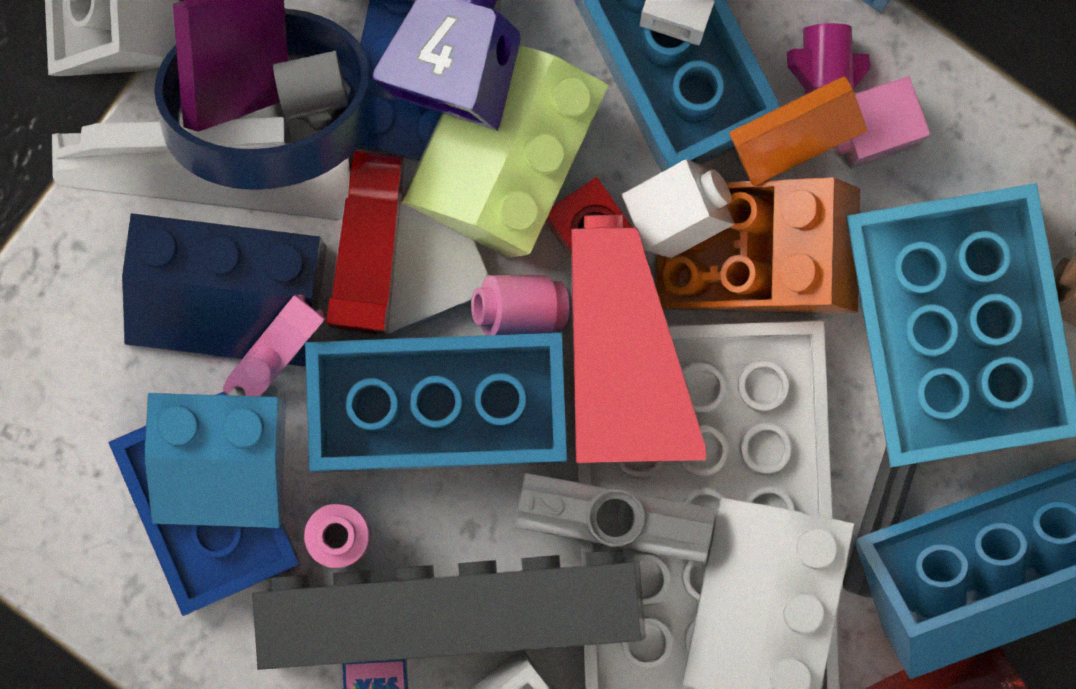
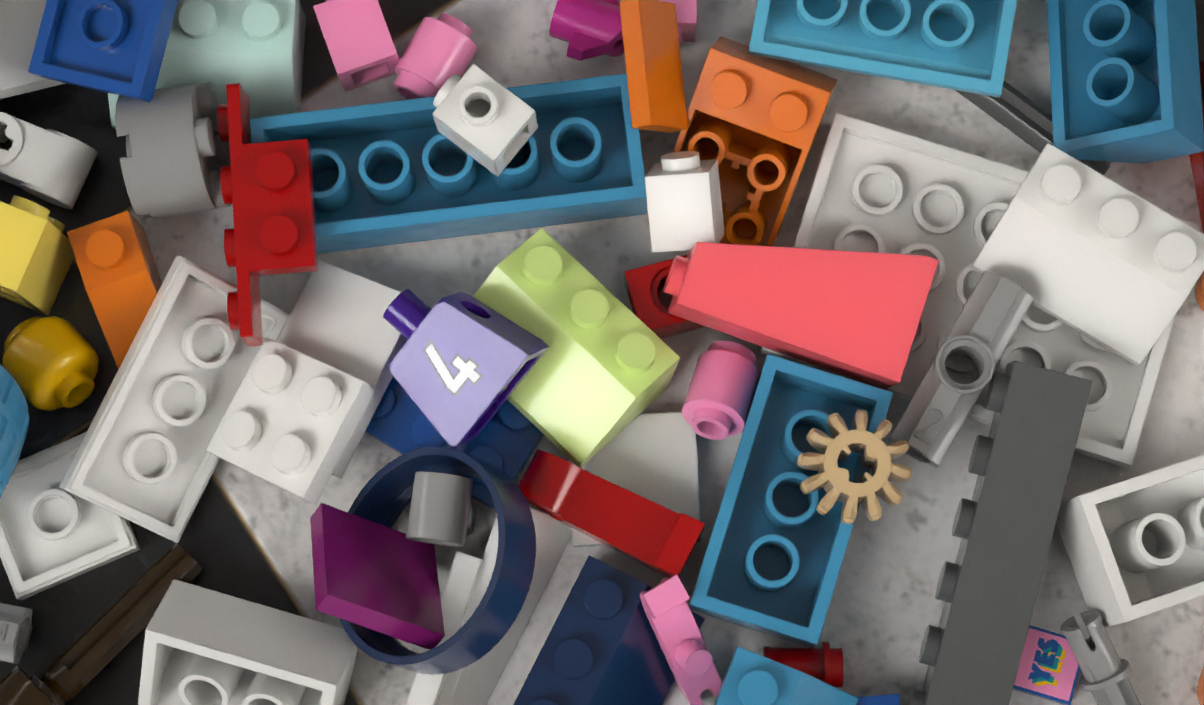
camera: 65 degrees left, 5 degrees down
bright pink brick [304,504,373,568] -> none
none -> red pin [763,642,843,687]
none -> tan gear [797,410,912,525]

